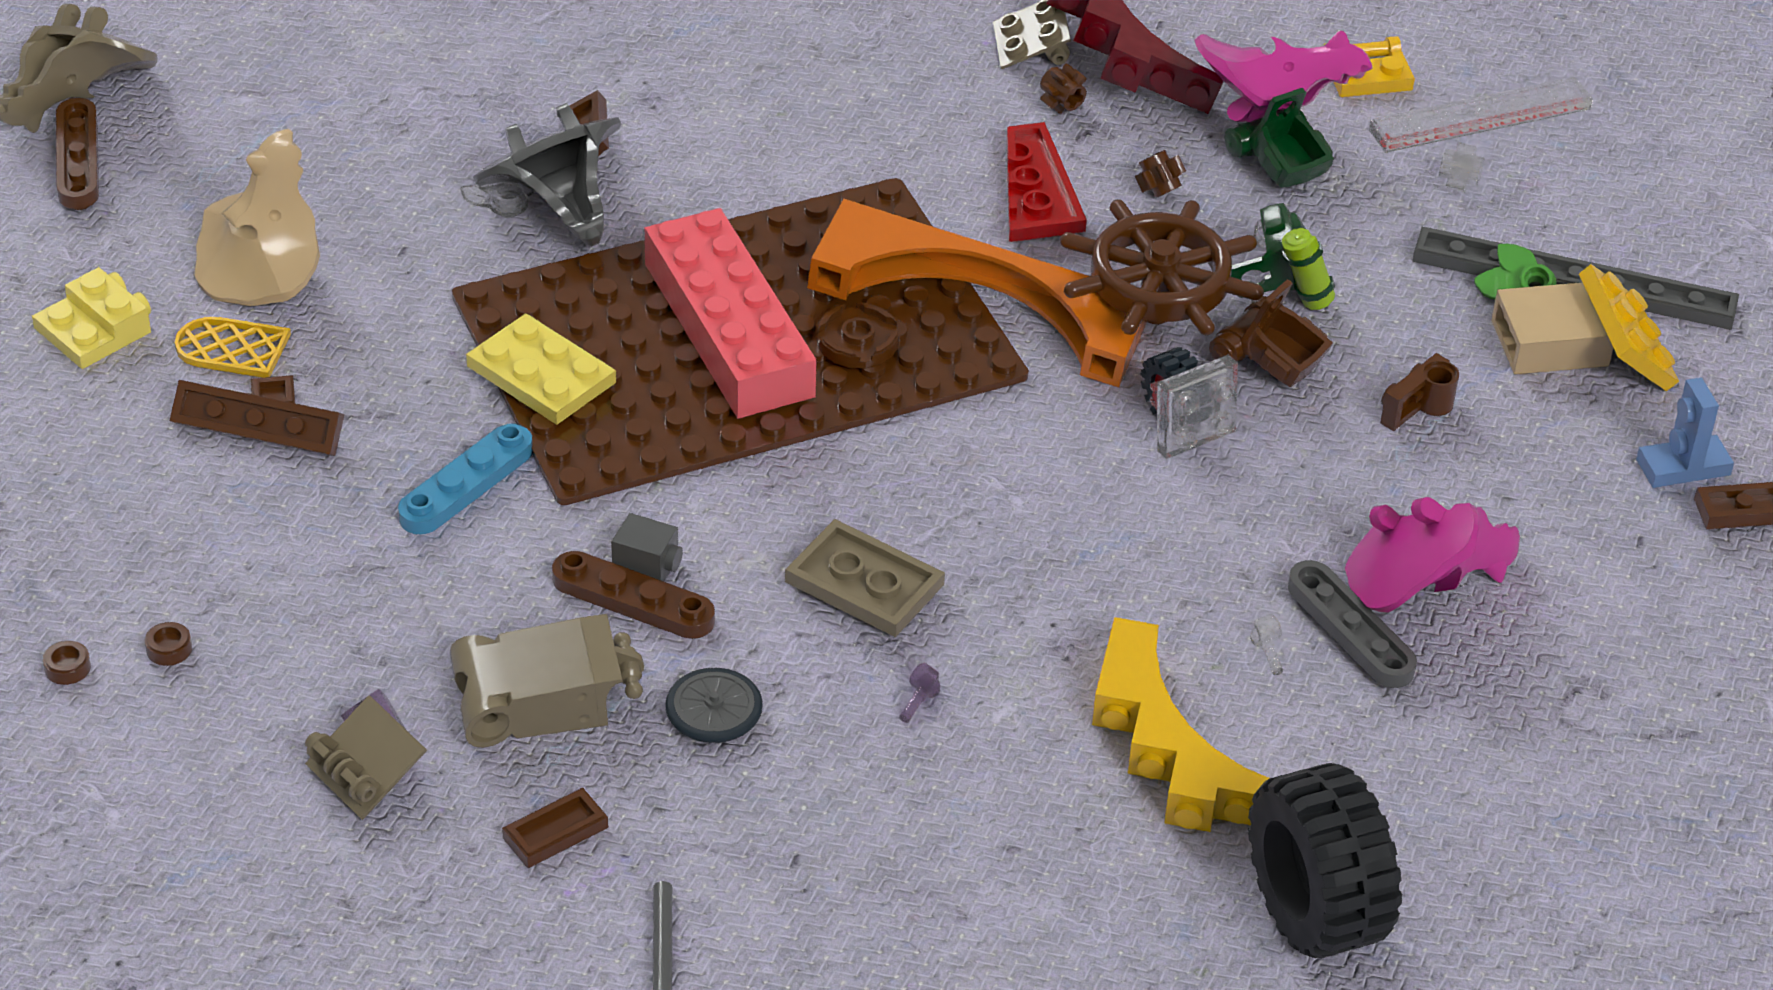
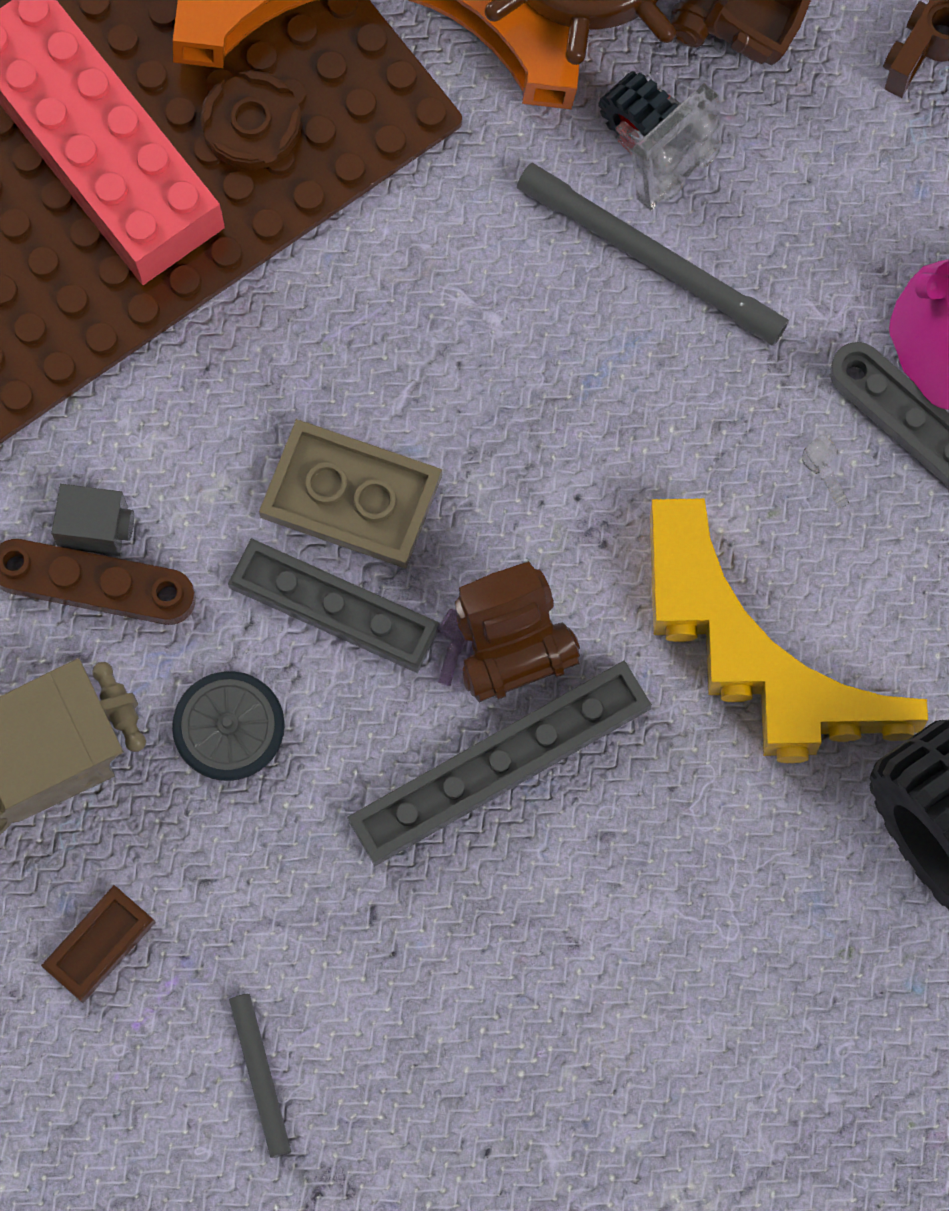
camera: 10 degrees left, 30 degrees up
none -> dark grey tile [228,538,440,673]
none -> dark grey plate [347,660,652,866]
none -> reddish brown piece [455,561,580,703]
none -> dark grey piece [516,162,789,346]

